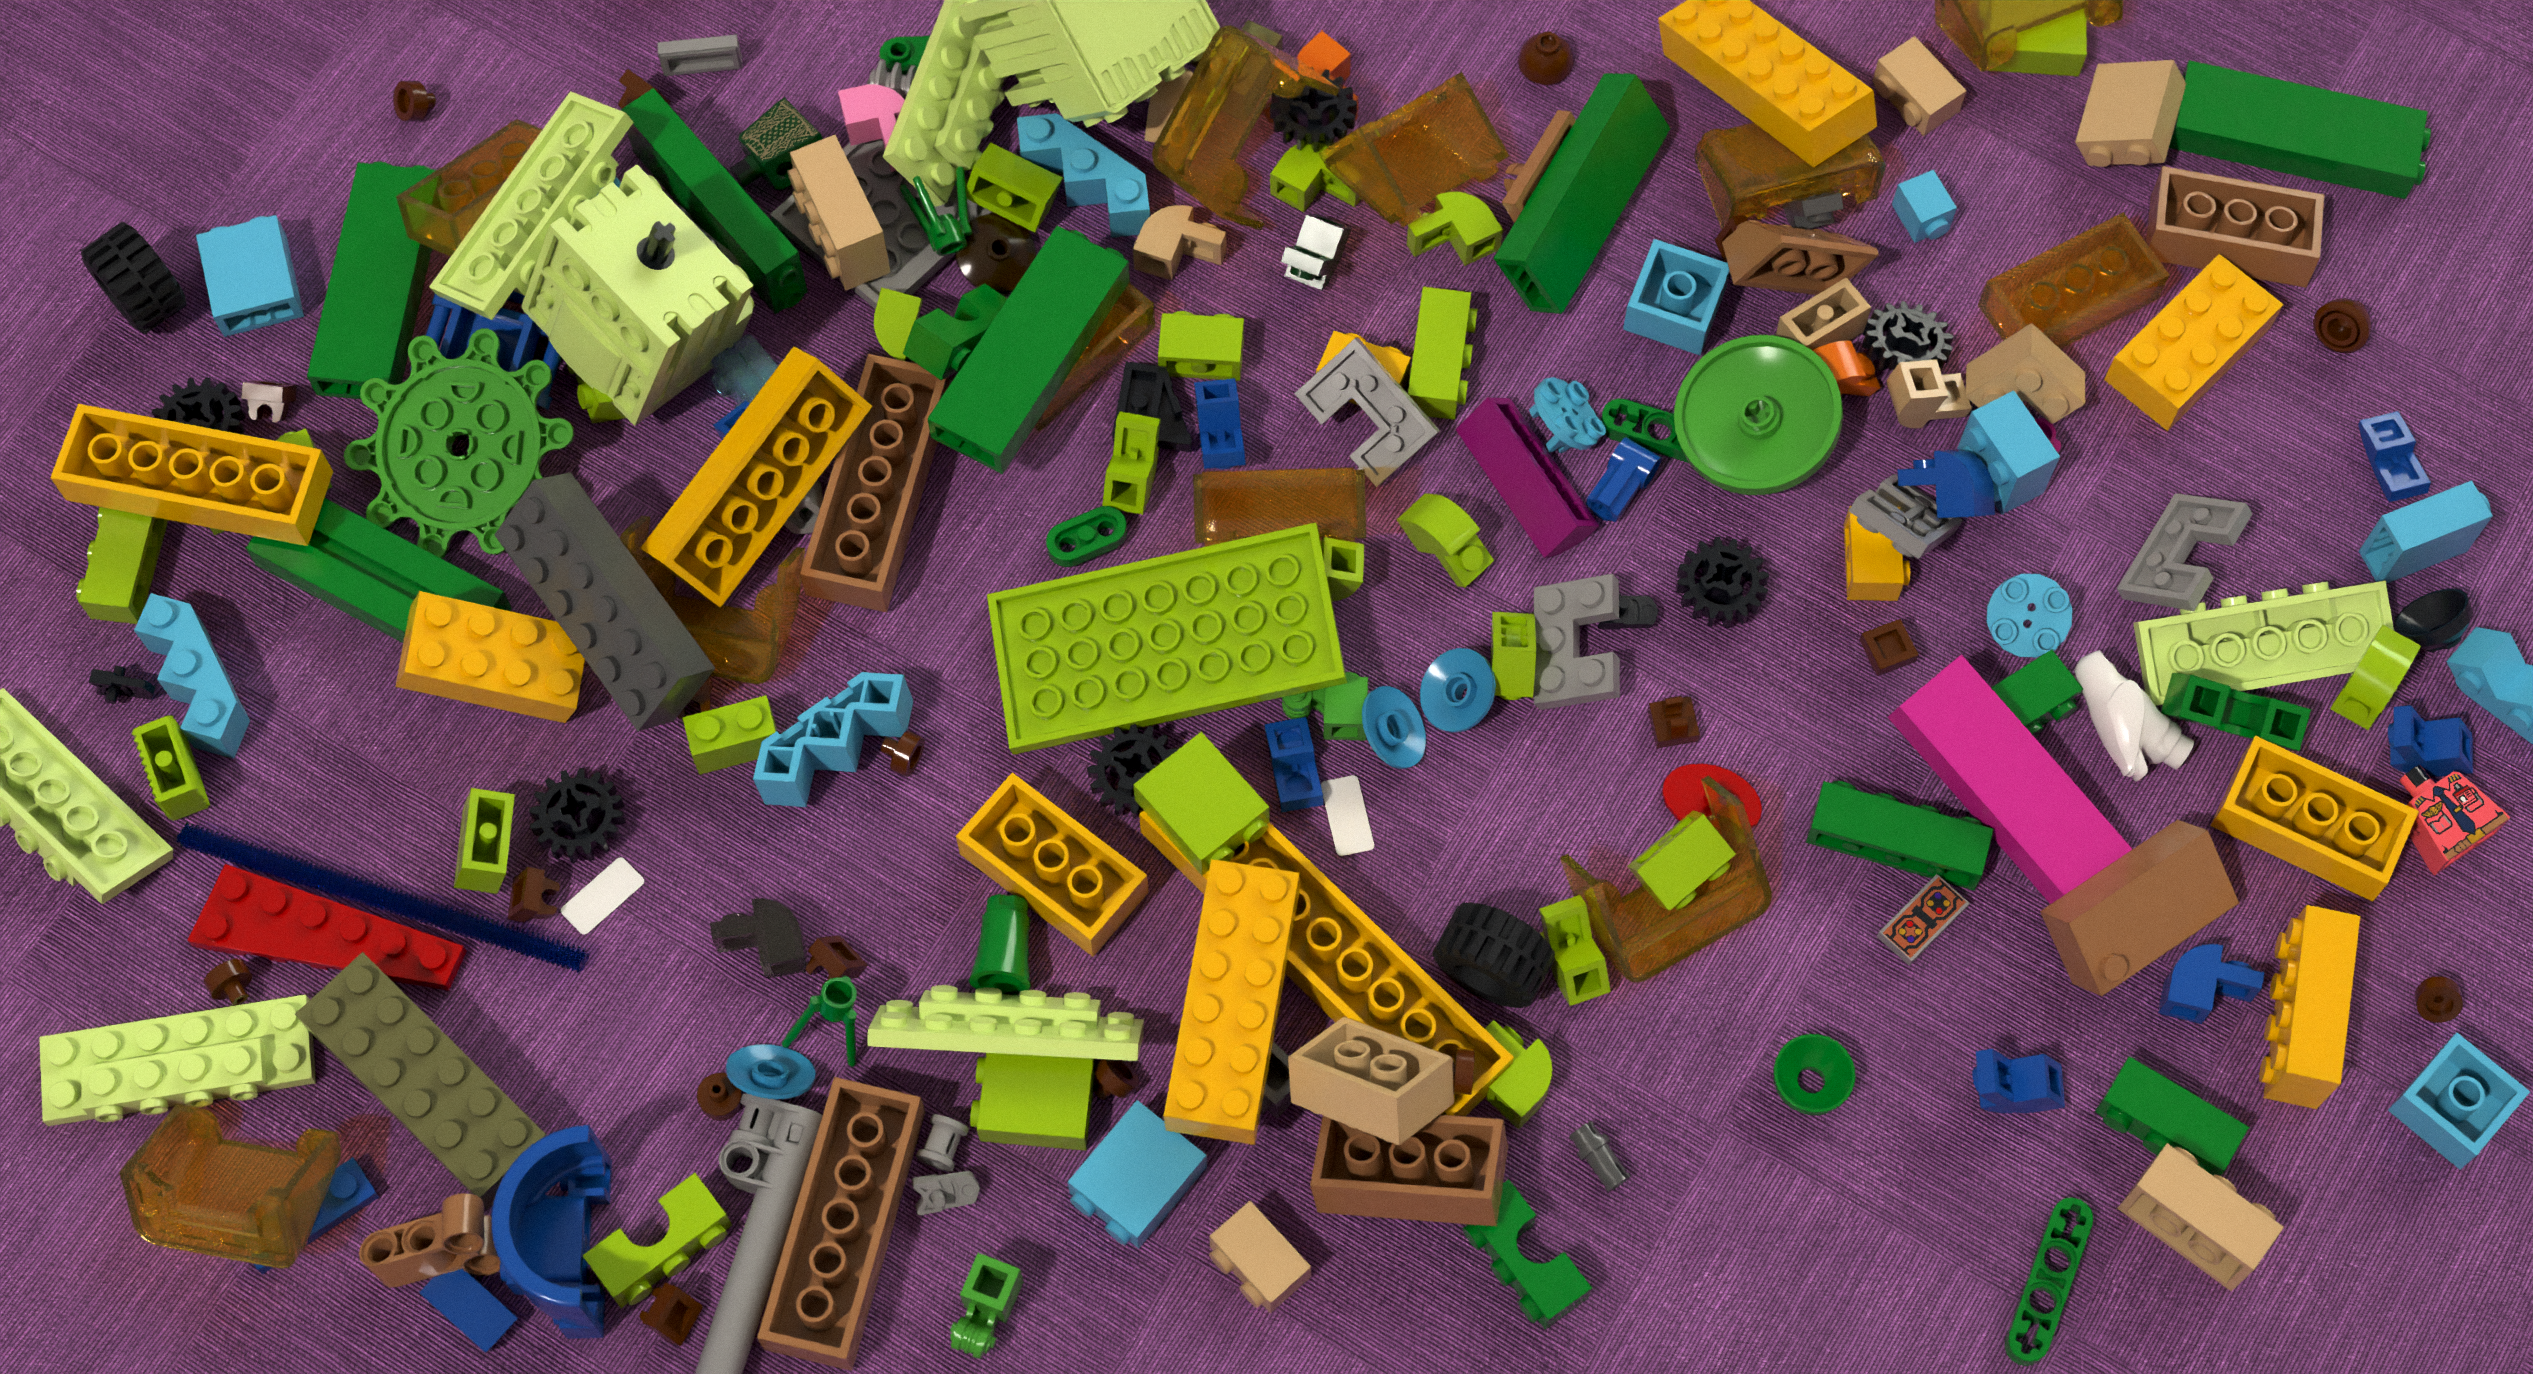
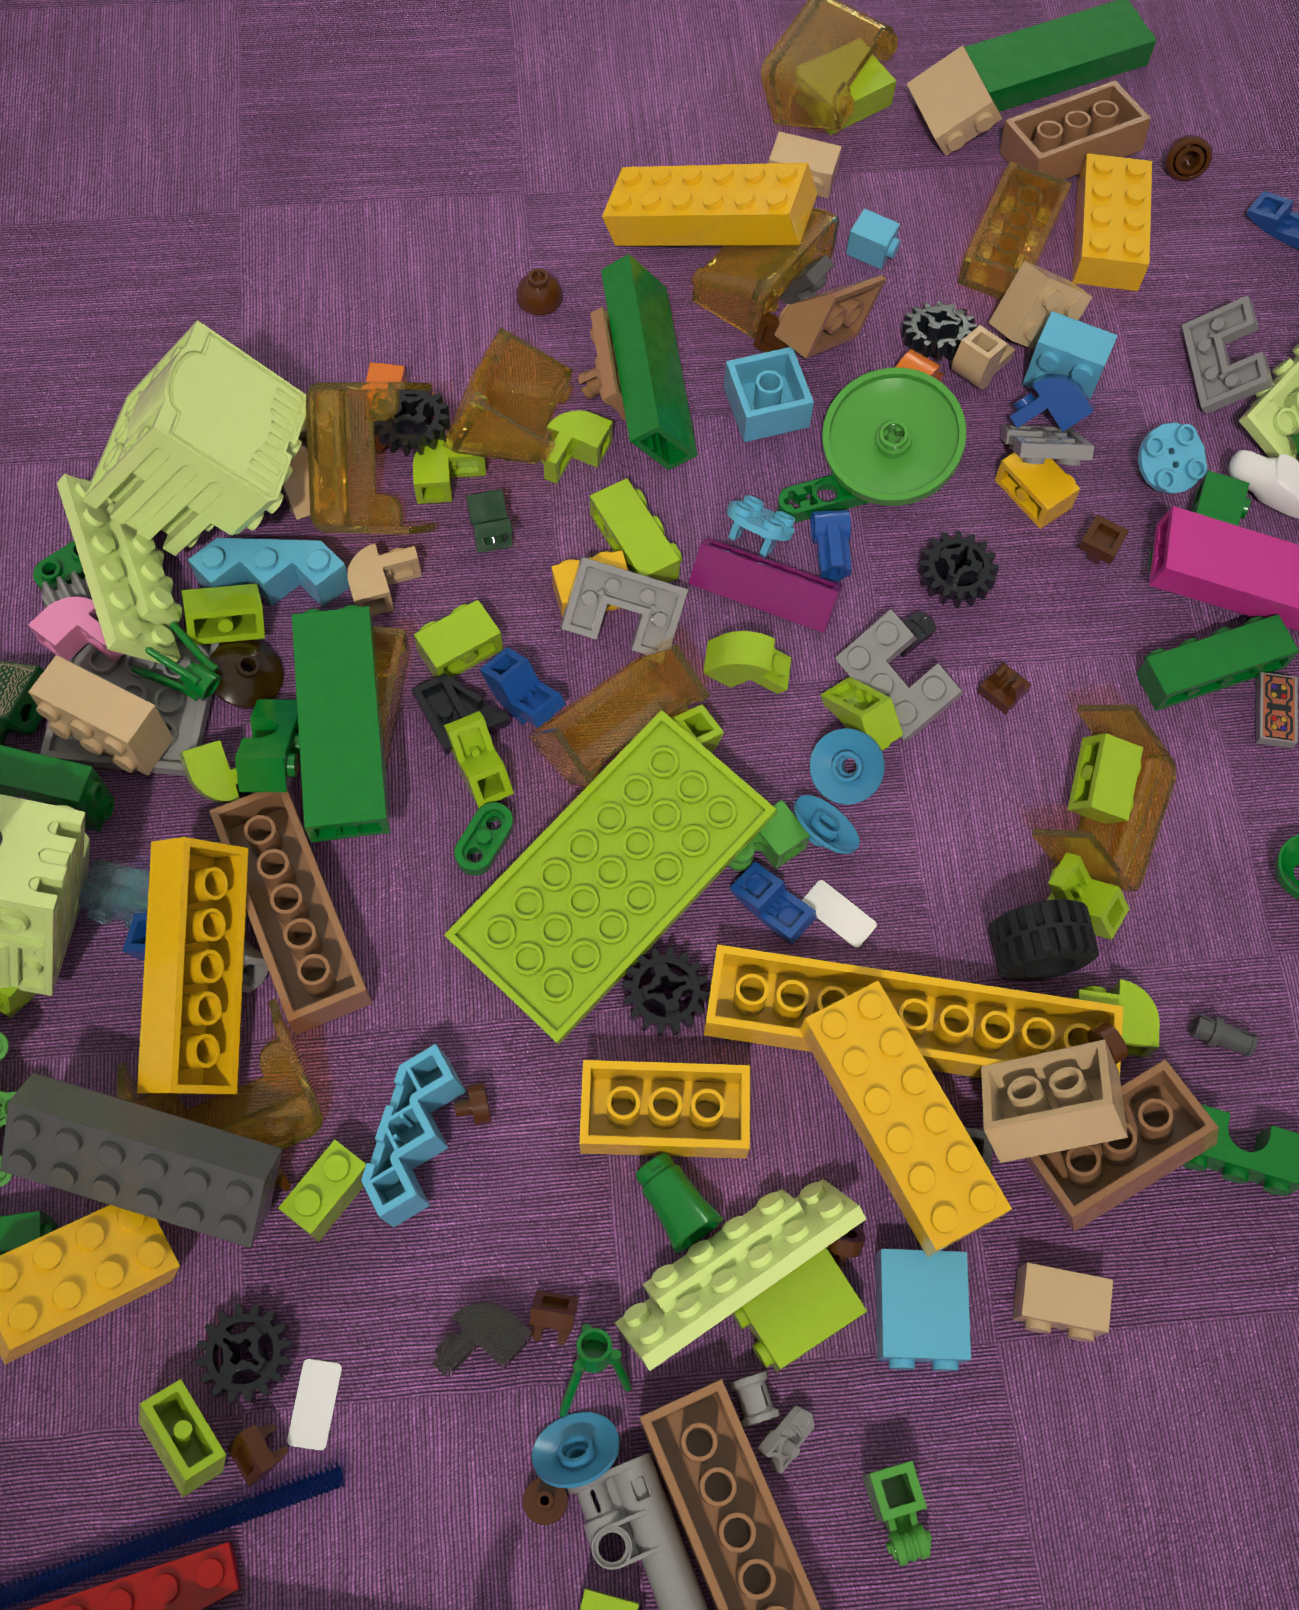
camera: 40 degrees left, 0 degrees up
lime brick [1133,732,1269,875] -> none
red piece [1662,763,1762,833] -> none
tan brick [1776,277,1871,350] -> none

